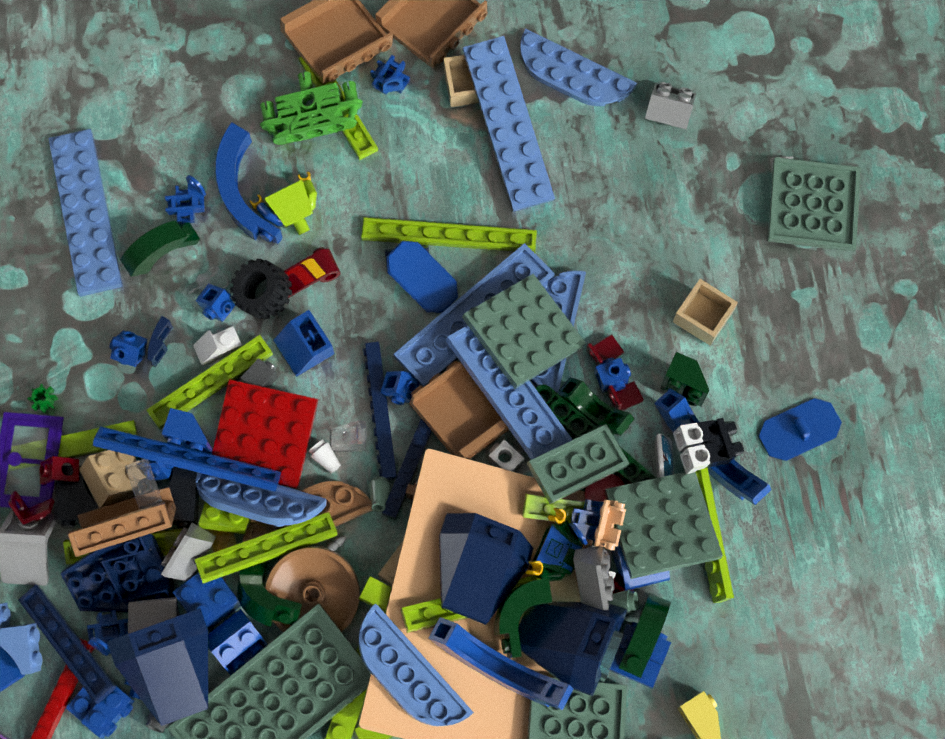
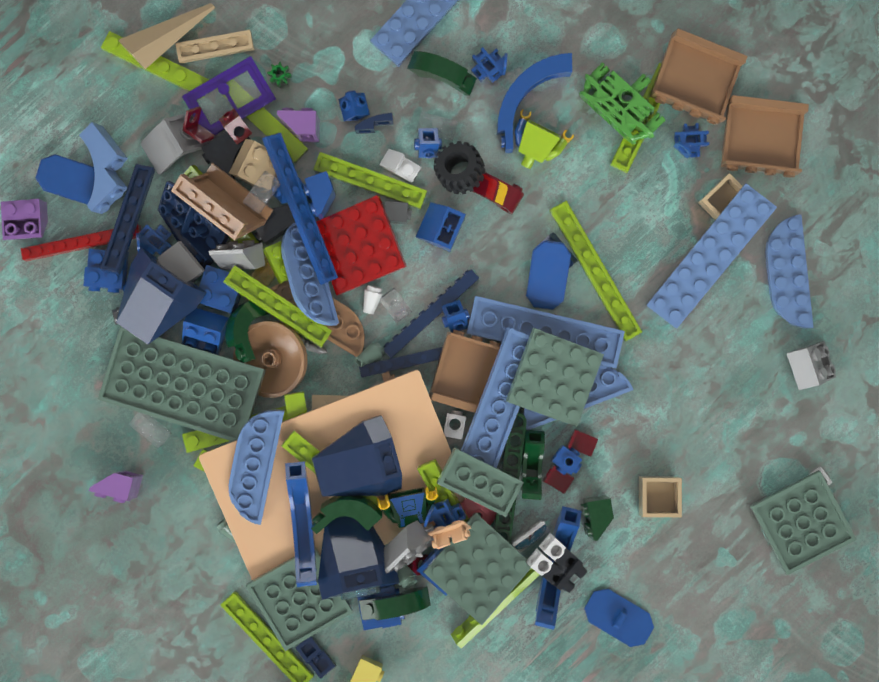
camera: 55 degrees right, 15 degrees up
none -> medium lavender slope [277,108,320,142]

